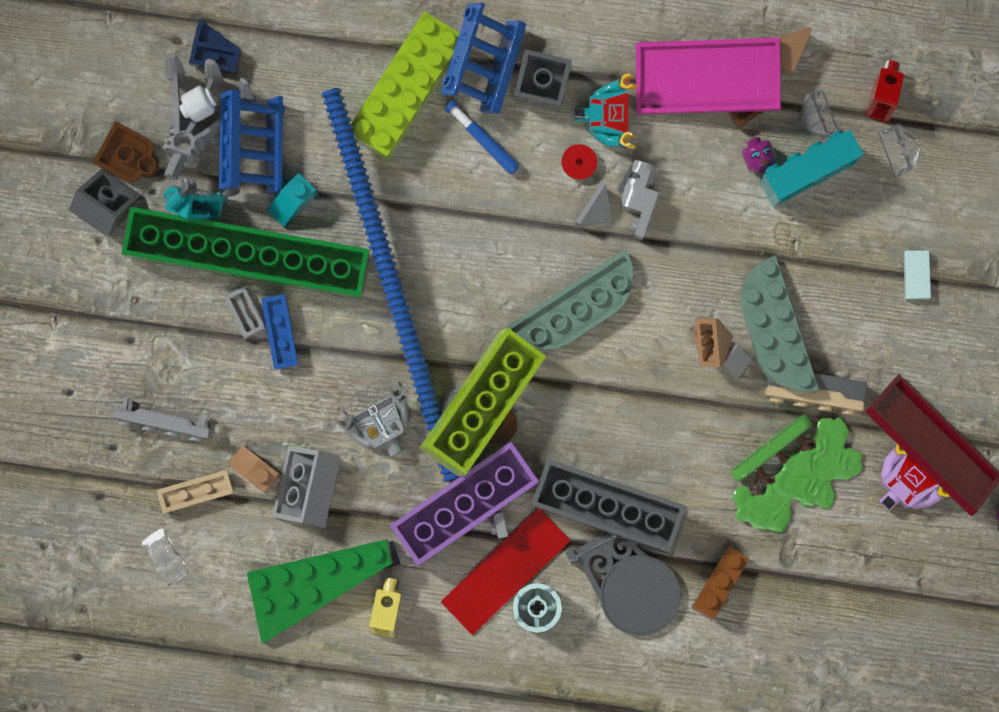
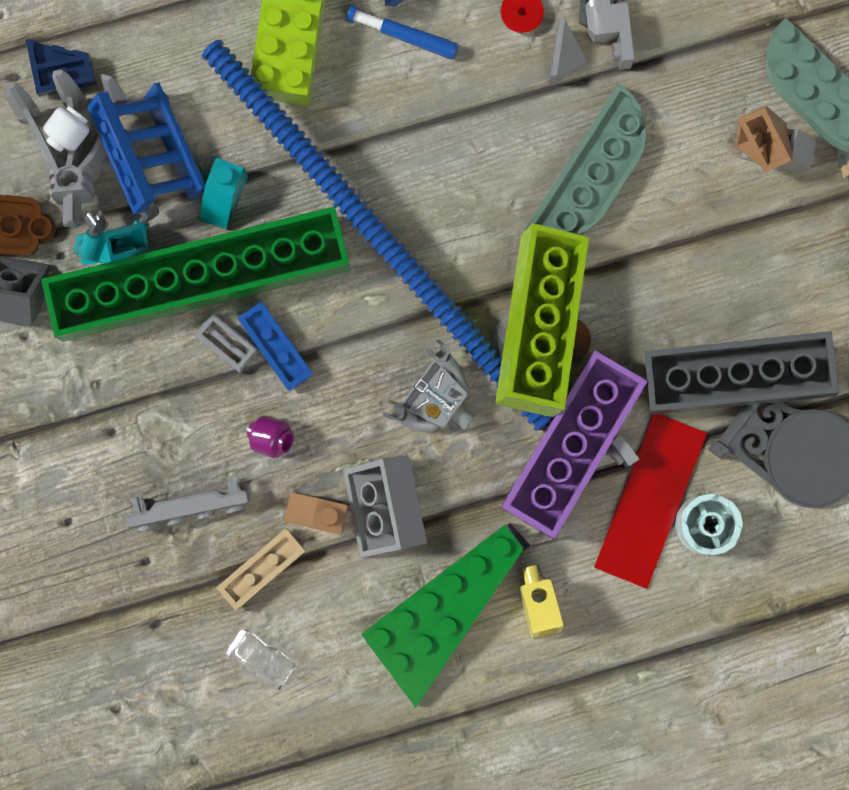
camera: 25 degrees left, 0 degrees up
none -> magenta head [247,415,294,458]

